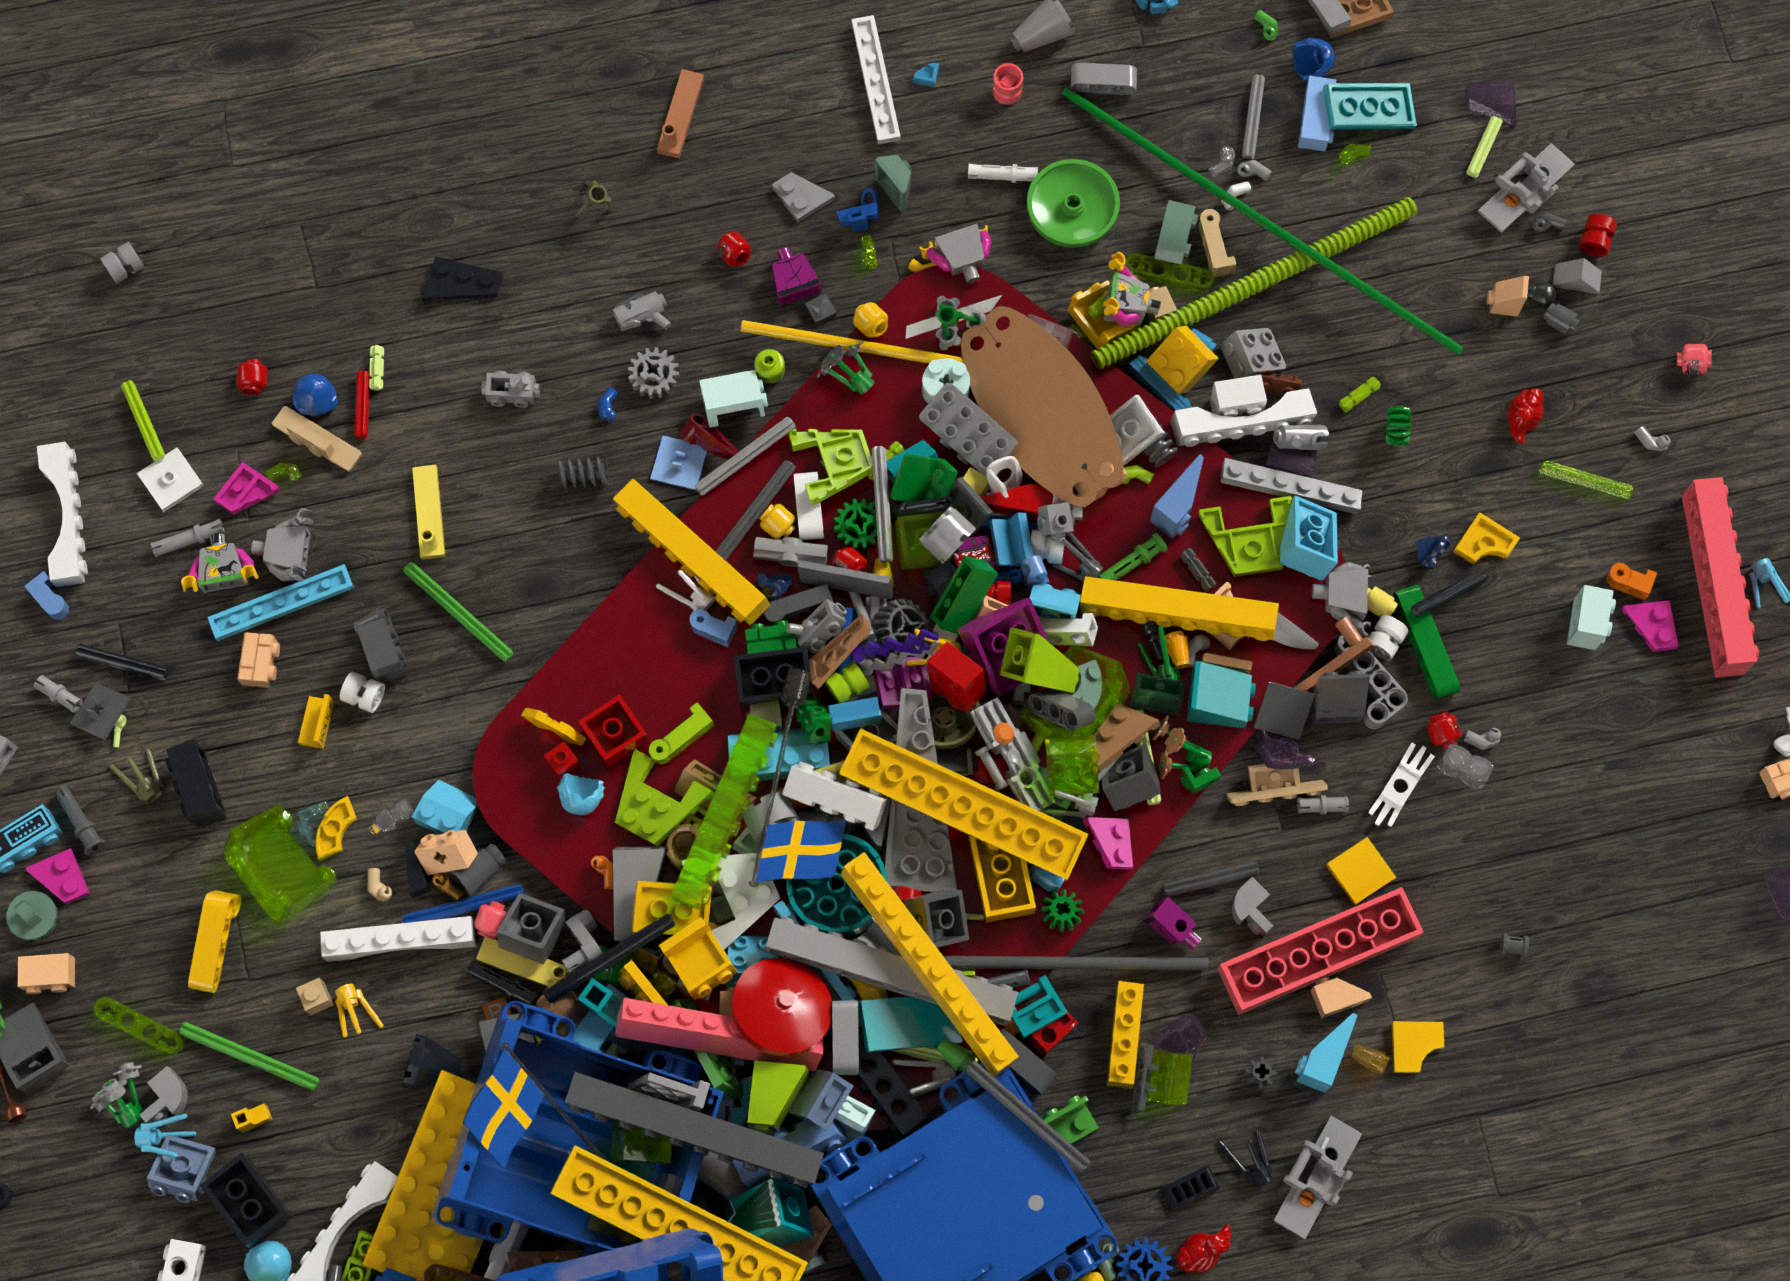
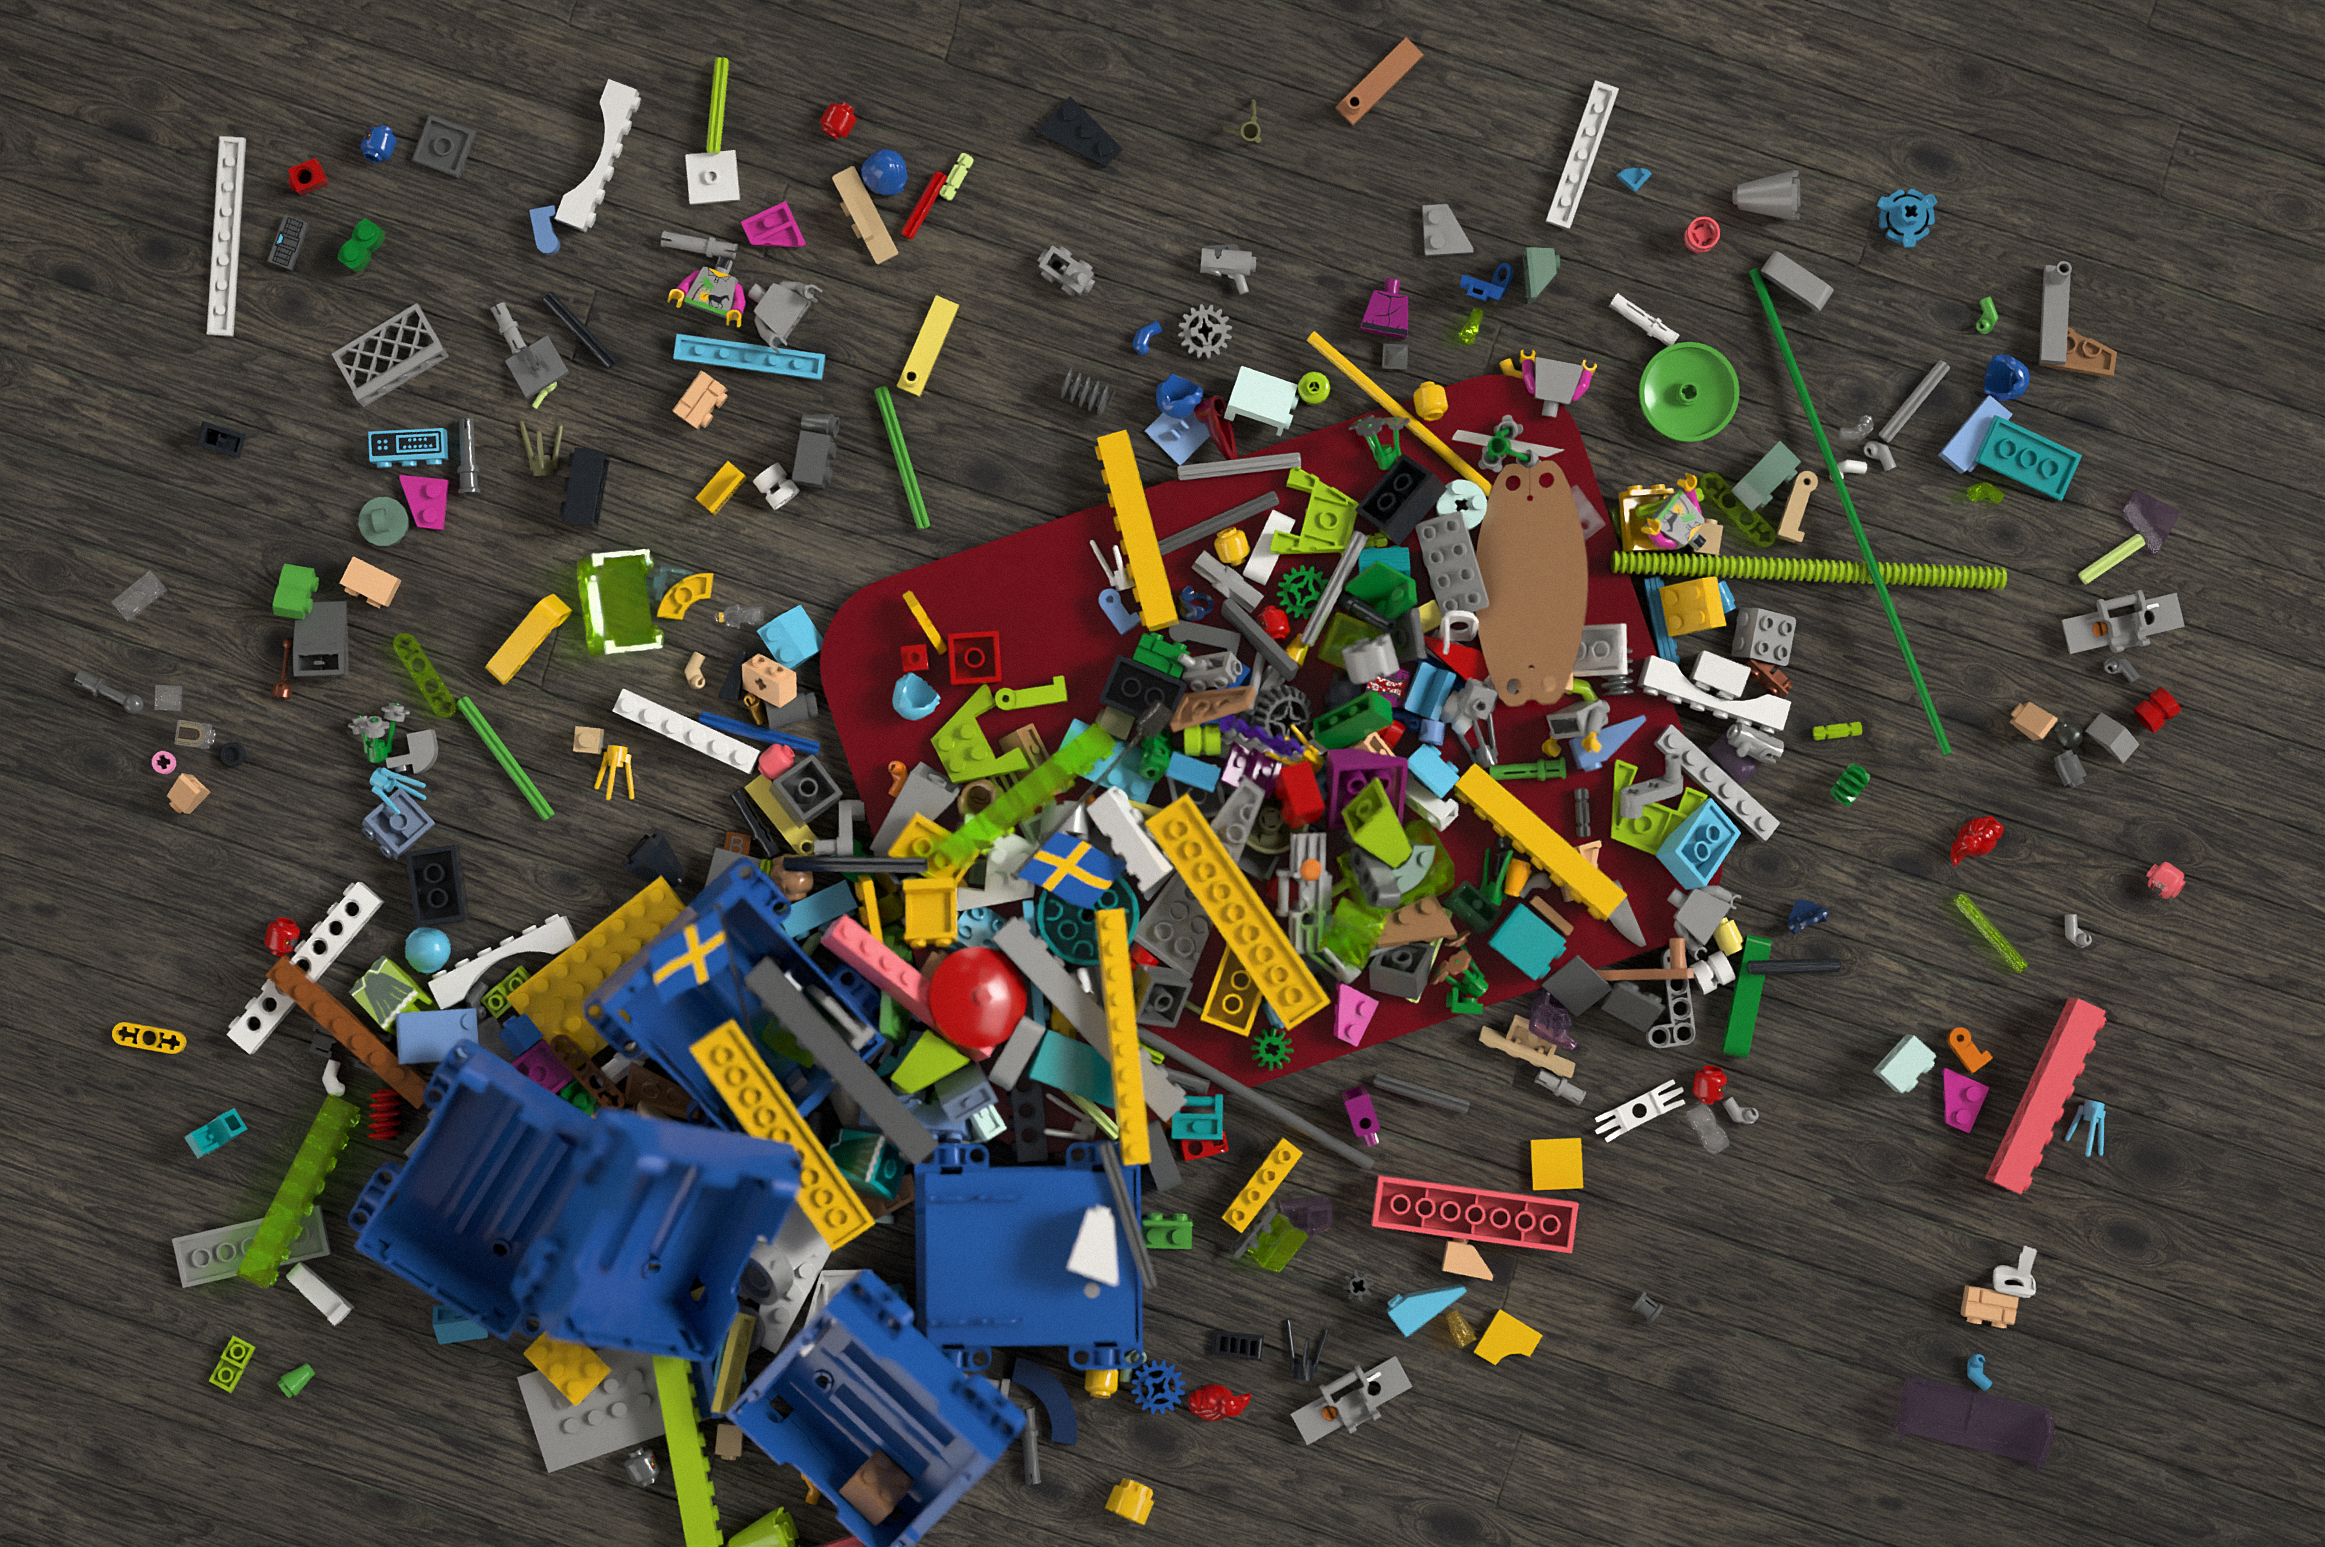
camera: 30 degrees right, 15 degrees up
yellow piece [231,1104,273,1133] -> none
clear neon green arm [265,462,301,481] -> none
teal brick [576,978,622,1029] -> none
red head [717,232,751,267] -> none
bright green cone [937,1038,976,1072] -> none
light grey brick [1232,877,1273,937] -> none
yellow tile [1453,512,1520,565] -> none
none -> white slope [1068,1205,1118,1286]
none -> blue hair [1156,374,1203,419]
none -> black brick [1355,453,1448,546]
none -> light grey torso [1542,699,1610,757]
none -> light grey beam [1621,753,1683,819]

